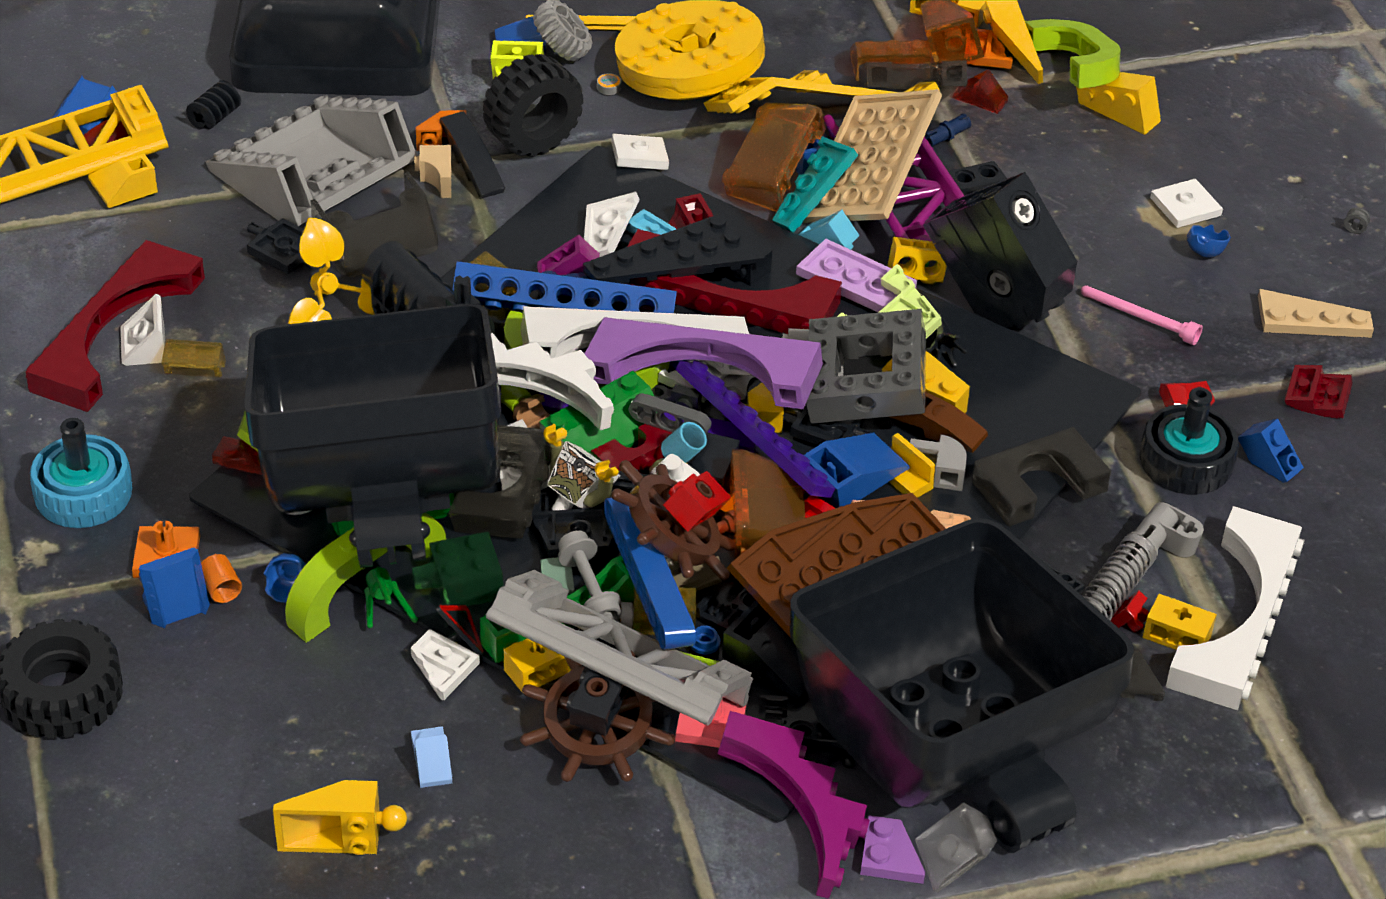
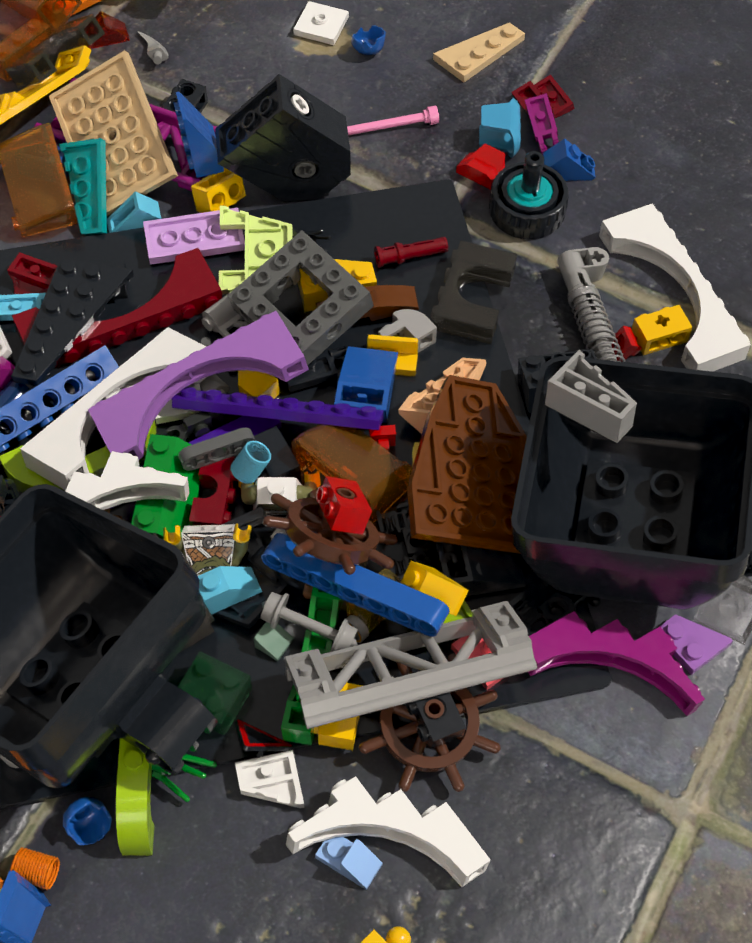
camera: 45 degrees left, 15 degrees up
none -> light grey bar [137,31,169,64]
none -> blue slope [174,92,224,178]
none -> medium azure slope [198,566,262,615]
none -> white arch [286,776,491,887]
none -> dark red pin [374,237,448,268]
none -> yellow slope [400,561,469,616]
none -> dark azure piece [479,98,521,158]
none -> magenta hinge [525,93,559,155]
none -> light grey wedge [545,350,637,443]

